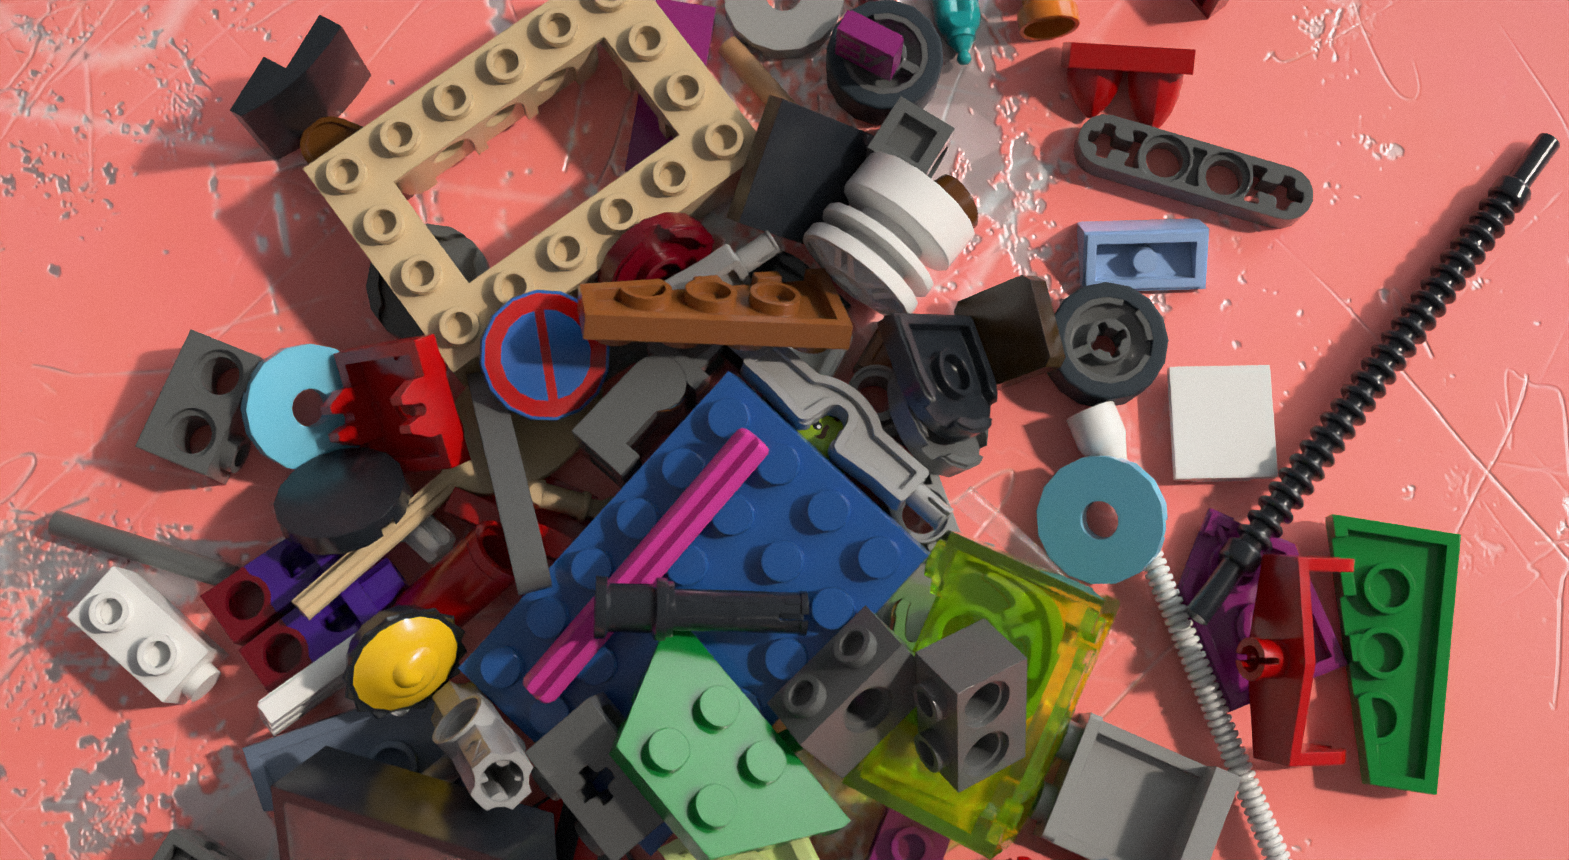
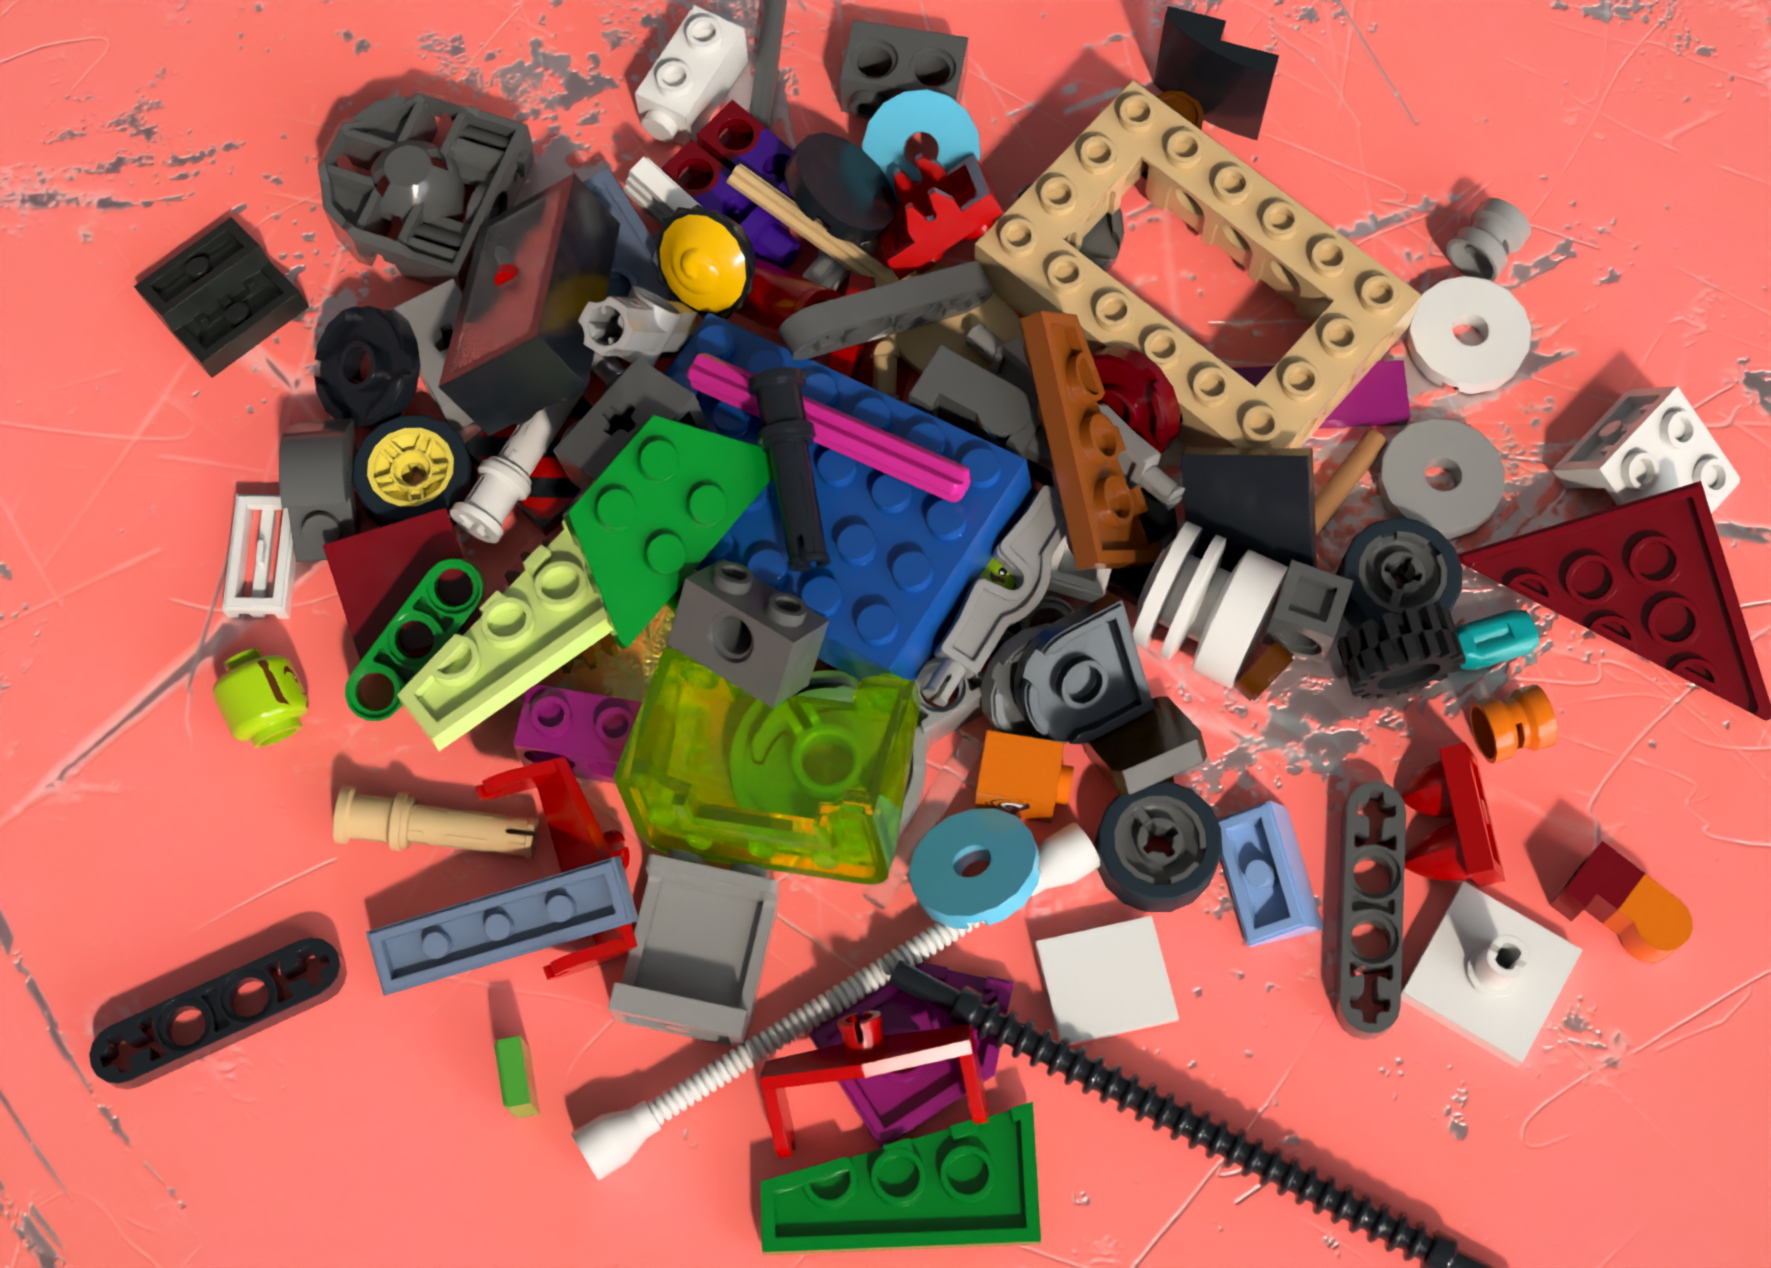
camera: 80 degrees right, 10 degrees down
piece [479,290,610,420] -> none
magenta tile [835,10,904,82] -> none
dark grey brick [912,618,1027,793] -> none
none -> orange brick [975,730,1074,823]
none -> black tyre [1337,605,1466,699]
none -> white tile [1401,882,1583,1068]

